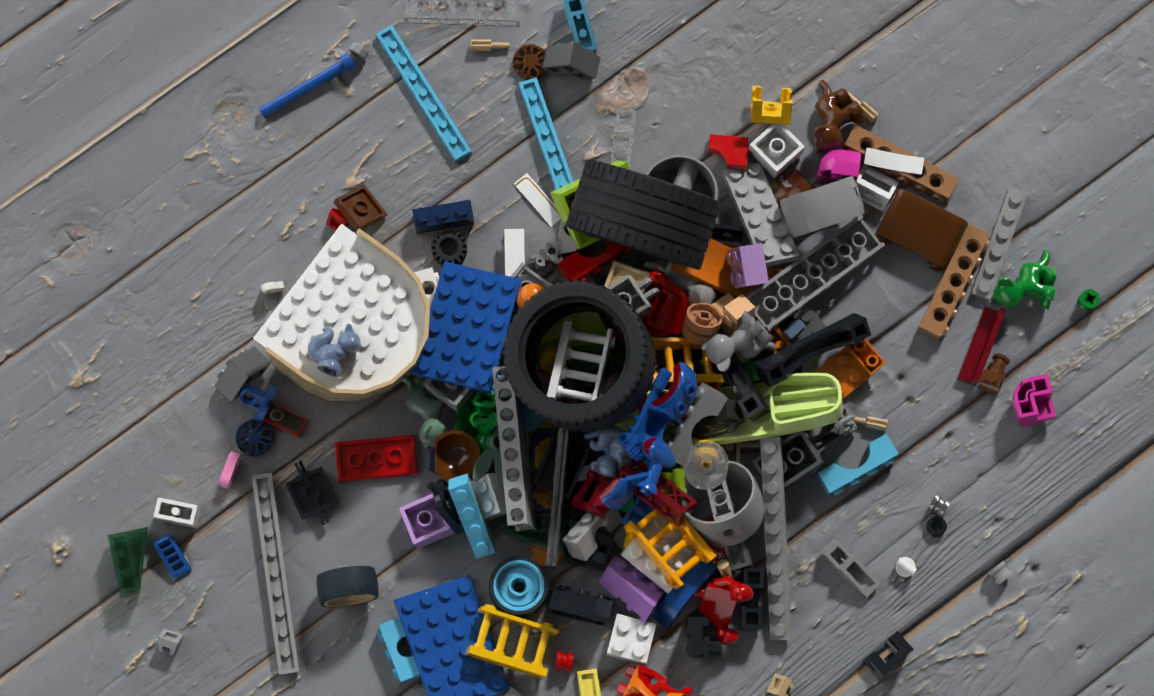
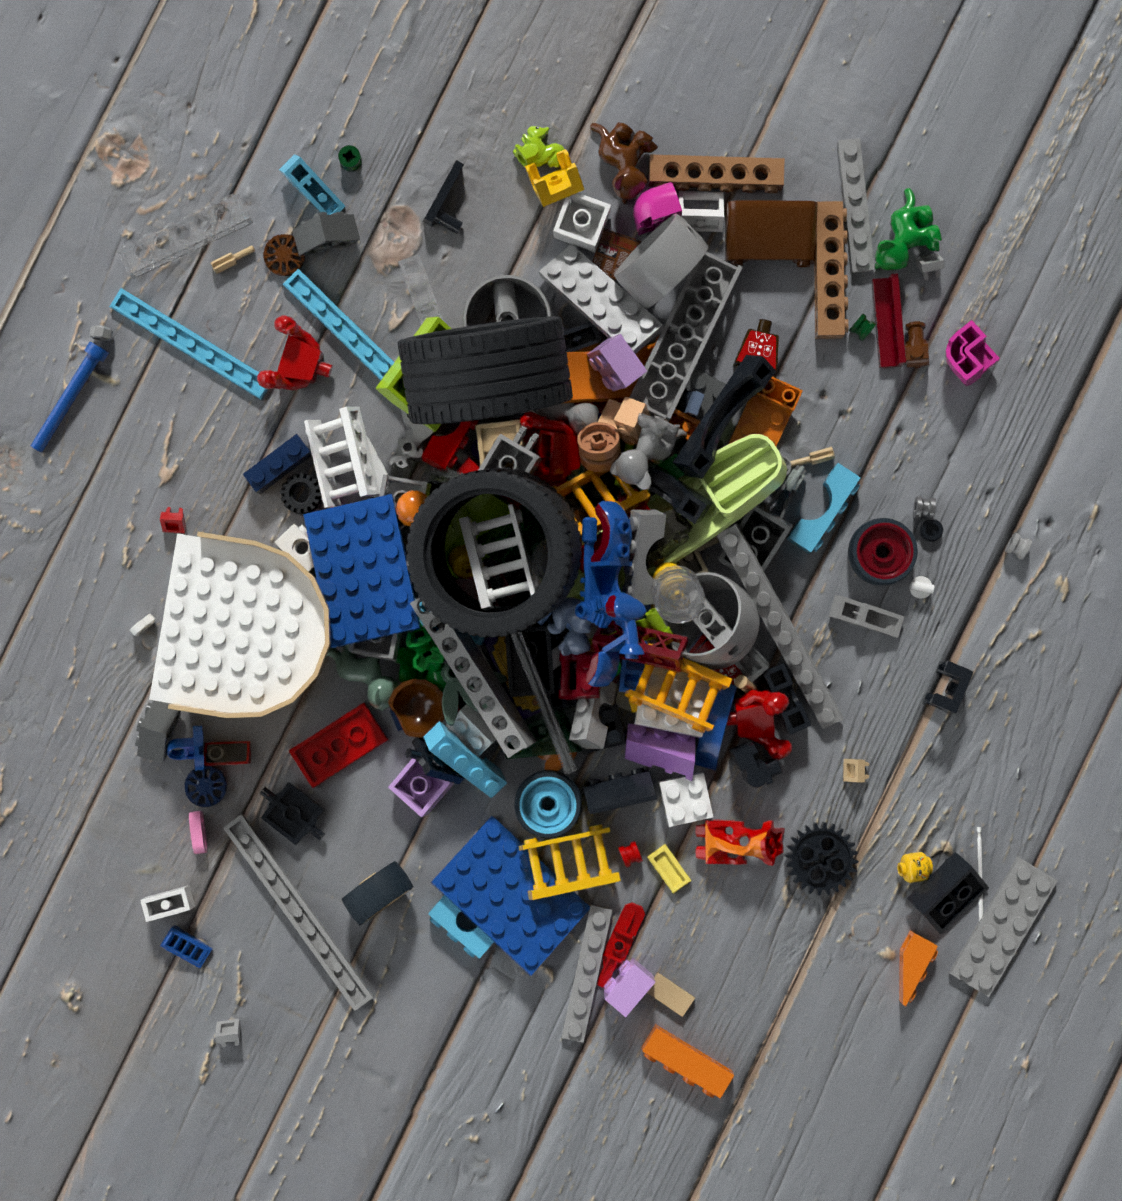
camera: 20 degrees left, 10 degrees up
clear green wedge [108,527,148,598] -> none
sand blue animal [308,323,362,377] -> none
reddish brown tile [333,185,388,233] -> none
white sticker [514,173,561,227] -> none
red tile [708,134,748,170] -> none
tan axle [848,92,879,123] -> none
white sticker [864,147,924,175] -> none
green wheel [1077,289,1100,312] -> none
none -> red torso [257,315,333,391]
none -> white fence [304,407,380,508]
none -> dark green wheel [338,145,362,172]
none -> black piece [423,160,464,234]
none -> lime animal [512,126,565,168]
none -> red torso [733,319,779,374]
none -> dark green wheel [848,313,877,341]
none -> dark red wheel [848,518,918,586]
none -> light grey tile [916,253,945,280]

